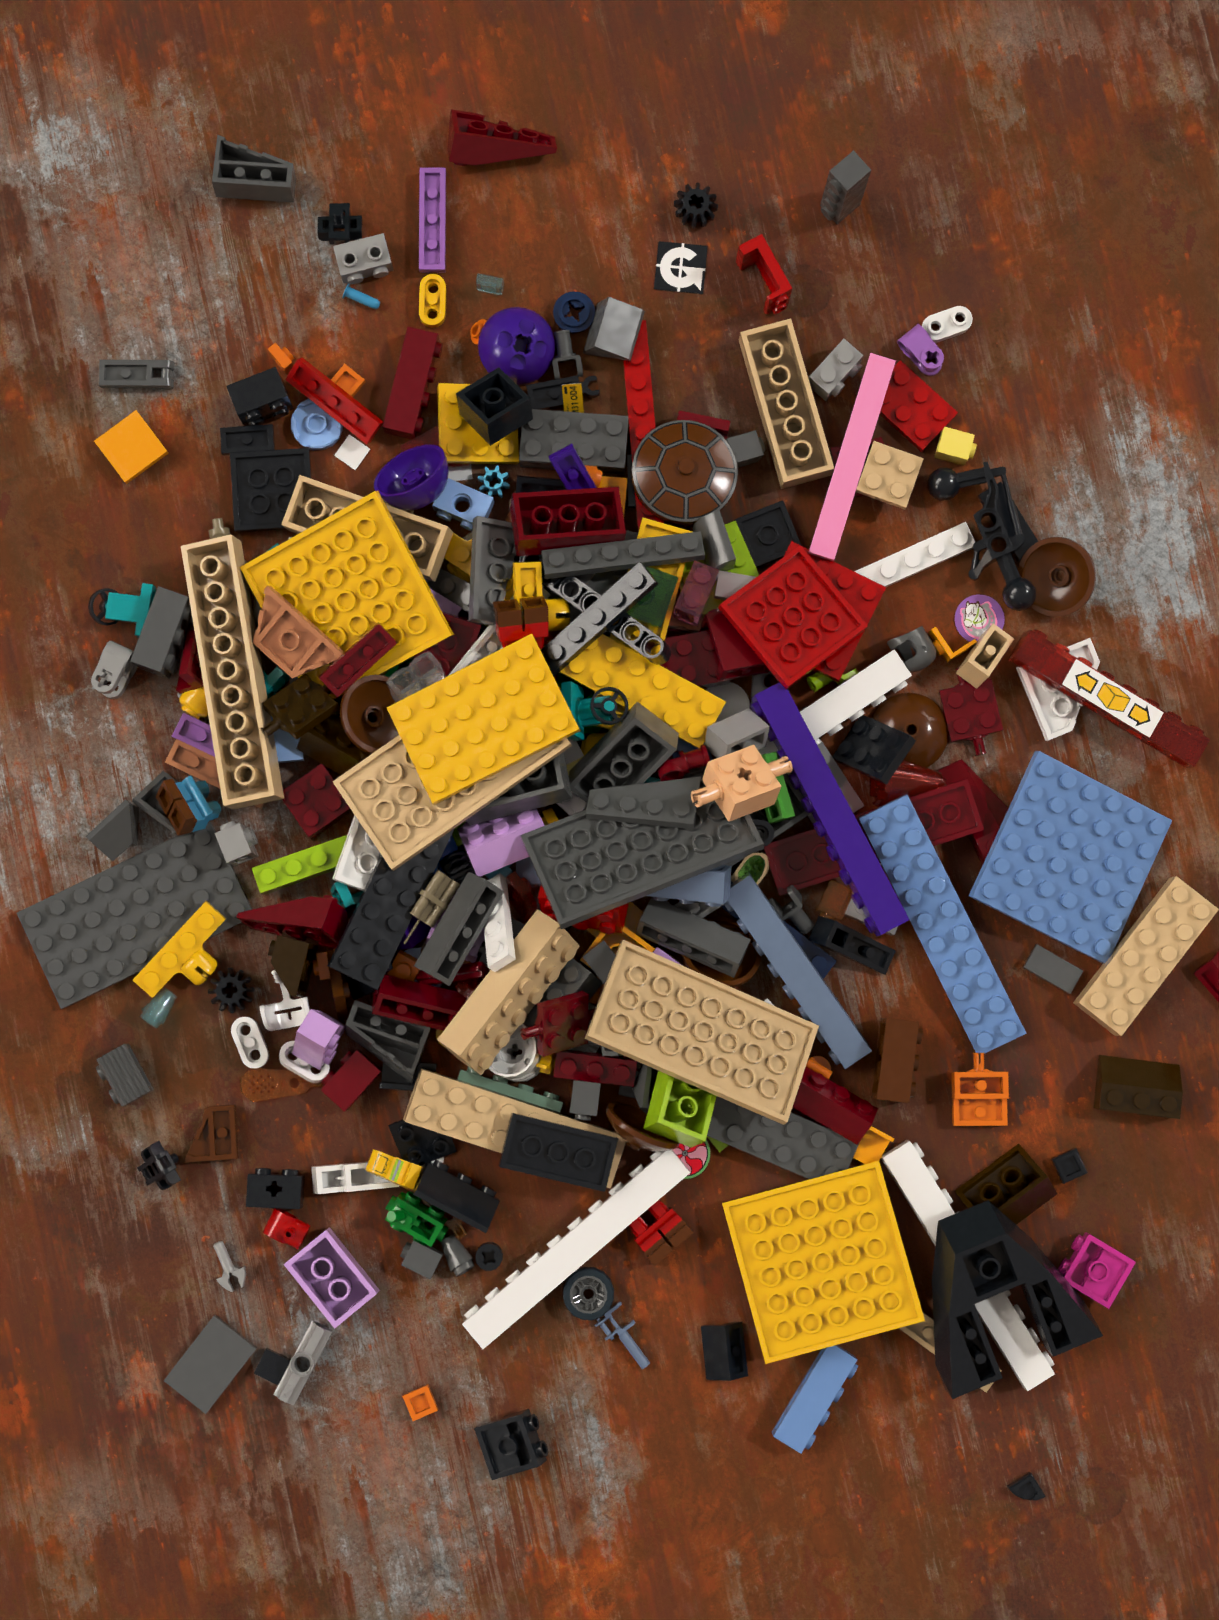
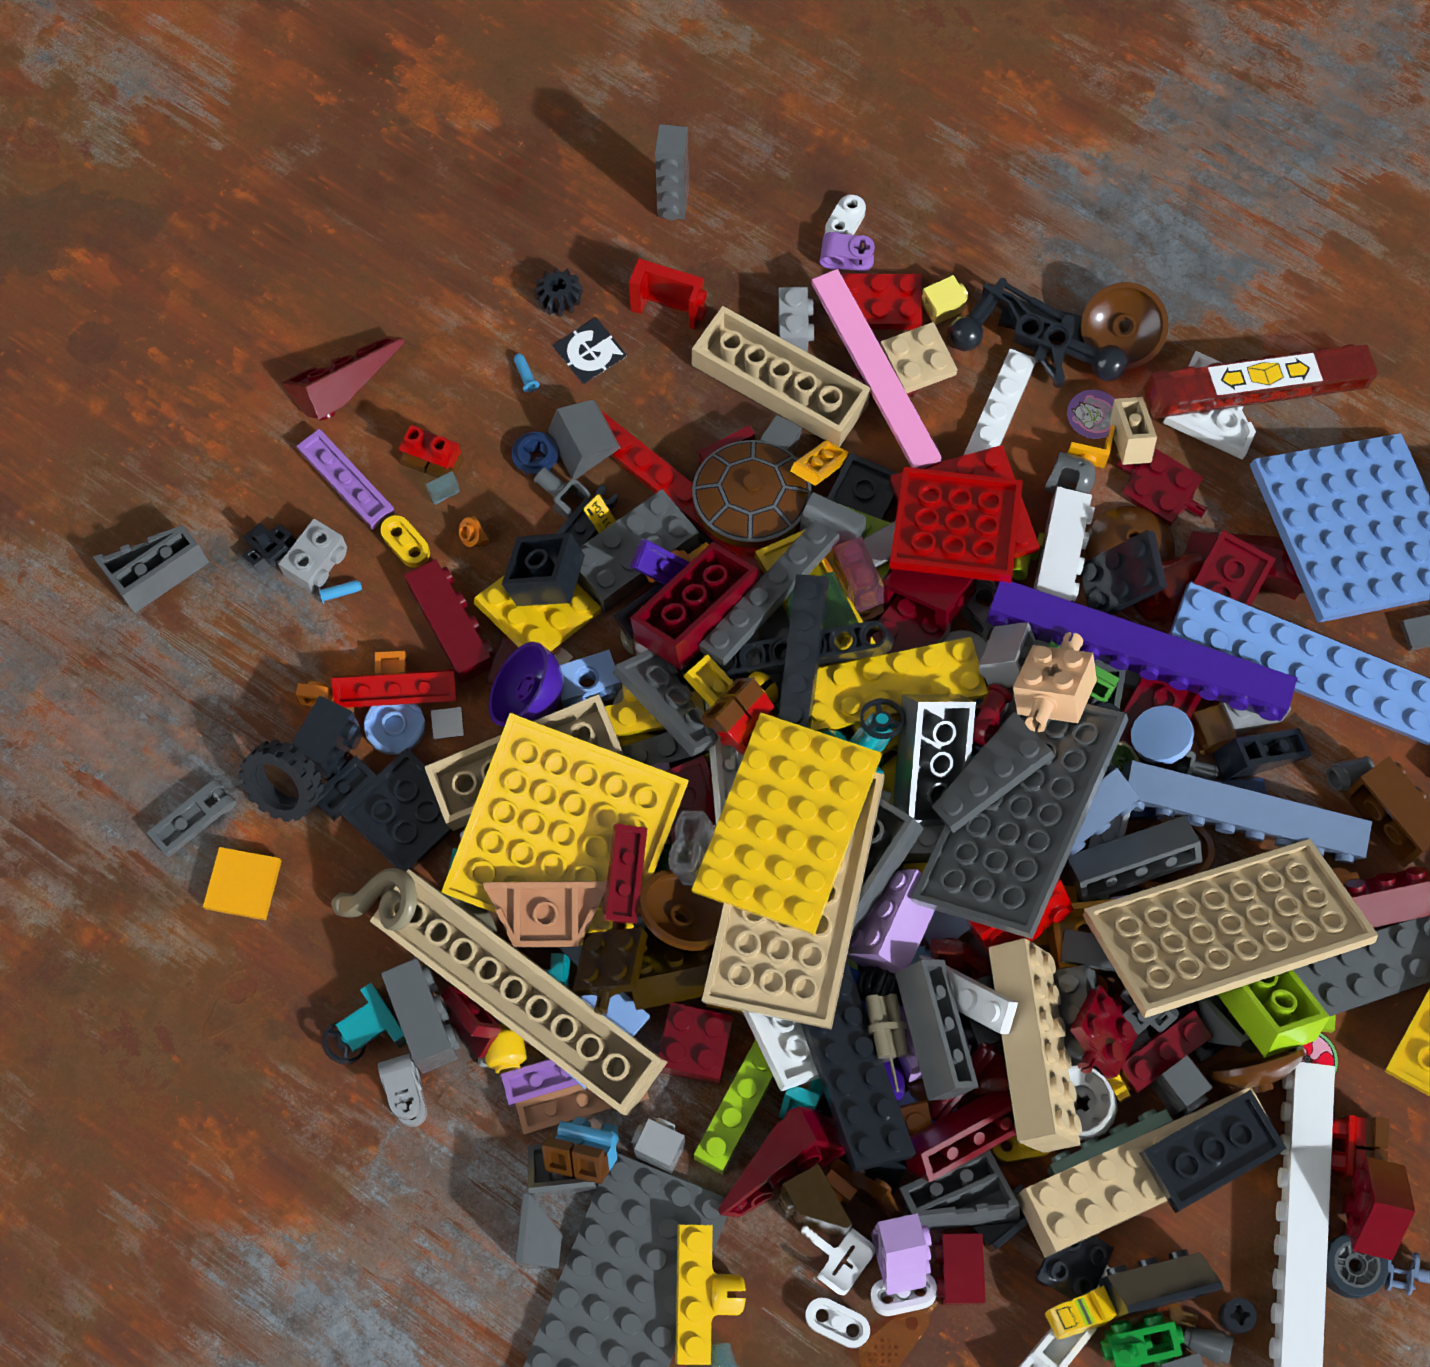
camera: 40 degrees left, 15 degrees down
black gear [208,968,255,1013] -> none
dark purple piece [478,307,555,386] -> none
medium azure gear [478,465,510,498] -> none
none -> black tyre [239,740,323,822]
none -> dark tan plant [331,868,417,931]
none -> red hips [398,425,464,484]
none -> dark azure piece [514,353,540,393]
none -> light orange tile [790,440,849,486]
none -> light blue tile [1131,705,1194,764]
none -> dark grey cone [1326,756,1375,791]
none -> dark red brick [1342,1157,1416,1260]

